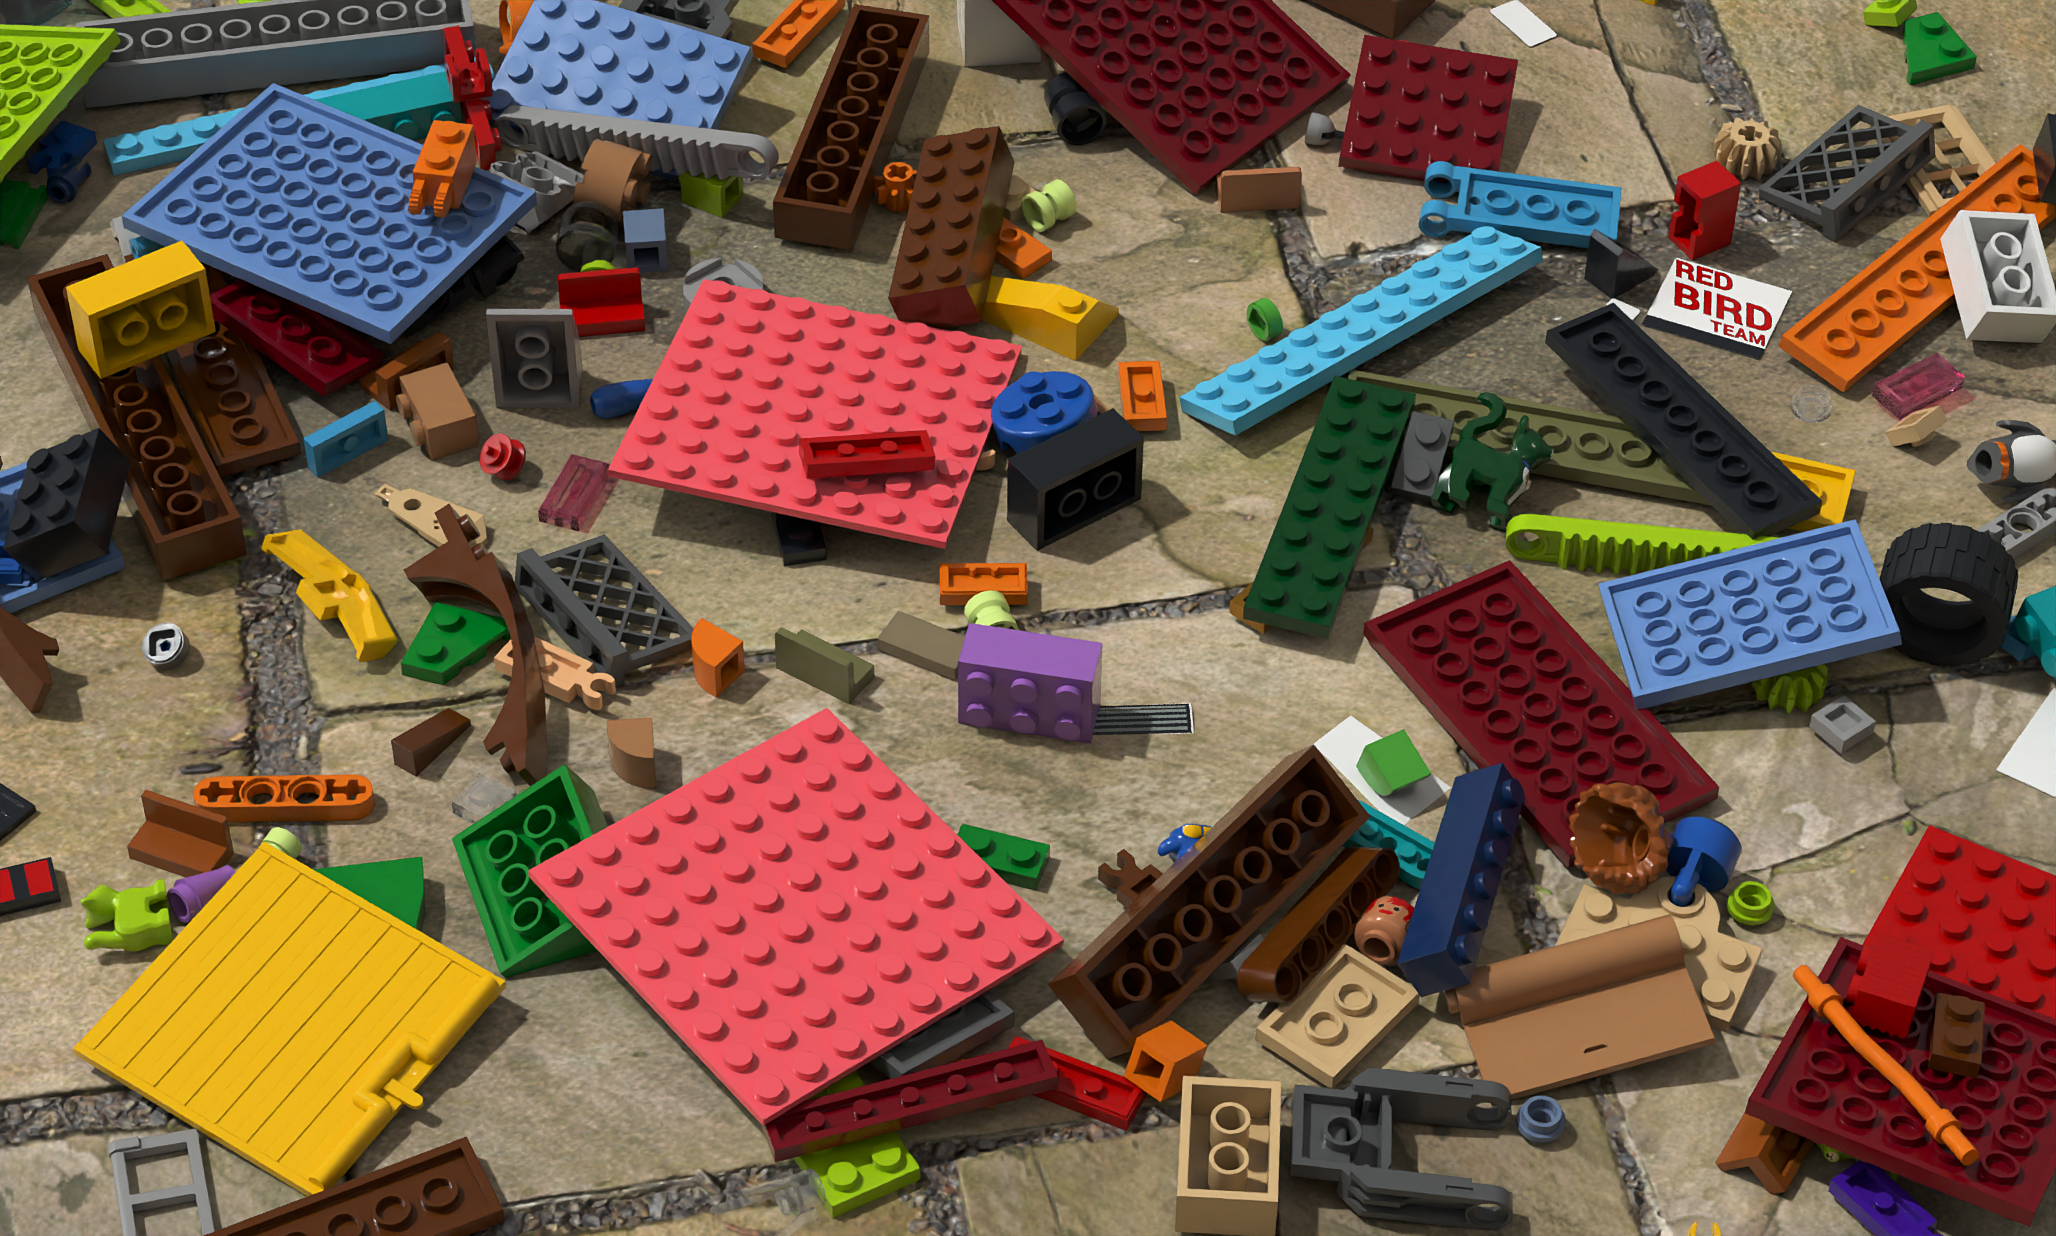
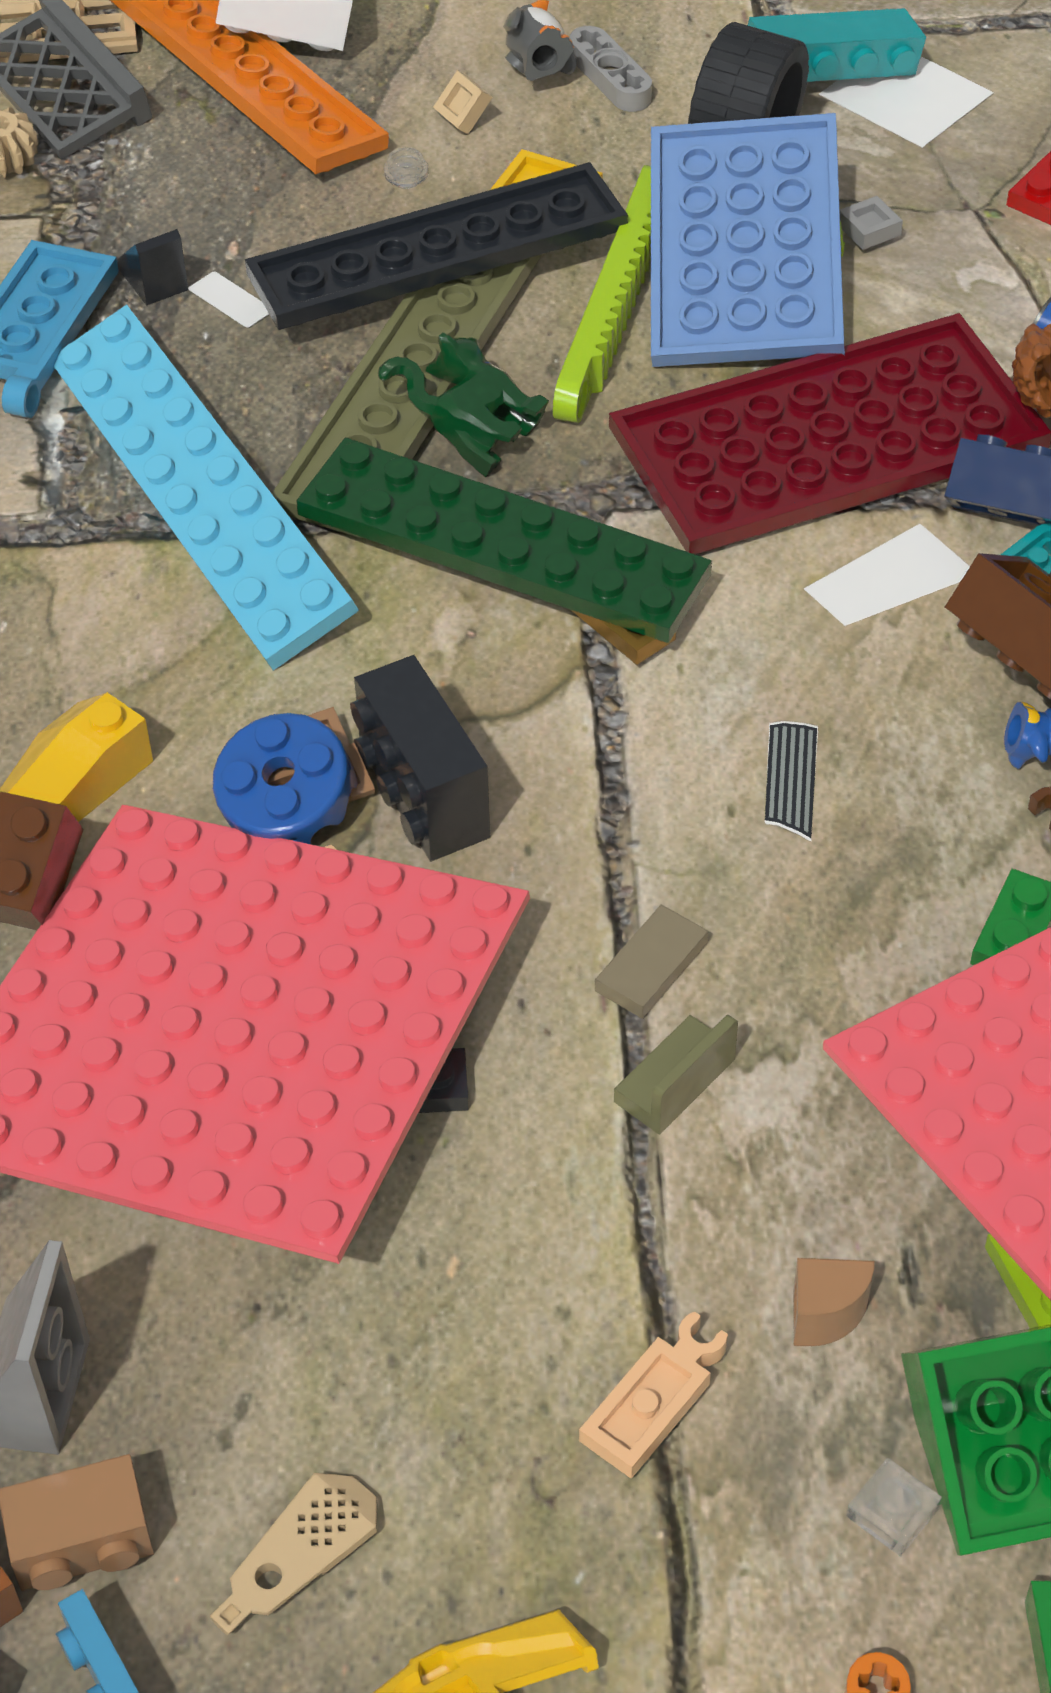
camera: 80 degrees left, 5 degrees up
reddish brown piece [391,708,471,777] -> none
green wing [401,602,511,685] -> none
reddish brown slope [404,504,548,786] -> none
red wheel [480,433,526,481] -> none
dark grey fence [515,534,694,687] -> none
clear pink tile [538,454,610,531] -> none
blue piece [590,379,653,419] -> none
orange brick [691,618,745,698] -> none
red plate [799,430,936,479] -> none
orange plate [940,563,1028,605] -> none
medium lavender brick [958,623,1103,743] -> none
yellowish green wheel [964,590,1020,630] -> none
orange plate [1118,361,1167,431] -> none
bright green tile [1246,298,1283,341] -> none
bright green brick [1356,729,1431,796] -> none
dark grey plate [1391,411,1454,503] -> none
sticker [1642,258,1792,359] -> none
red brick [1668,160,1741,261] -> none
clear pink plate [1872,353,1965,420] -> none

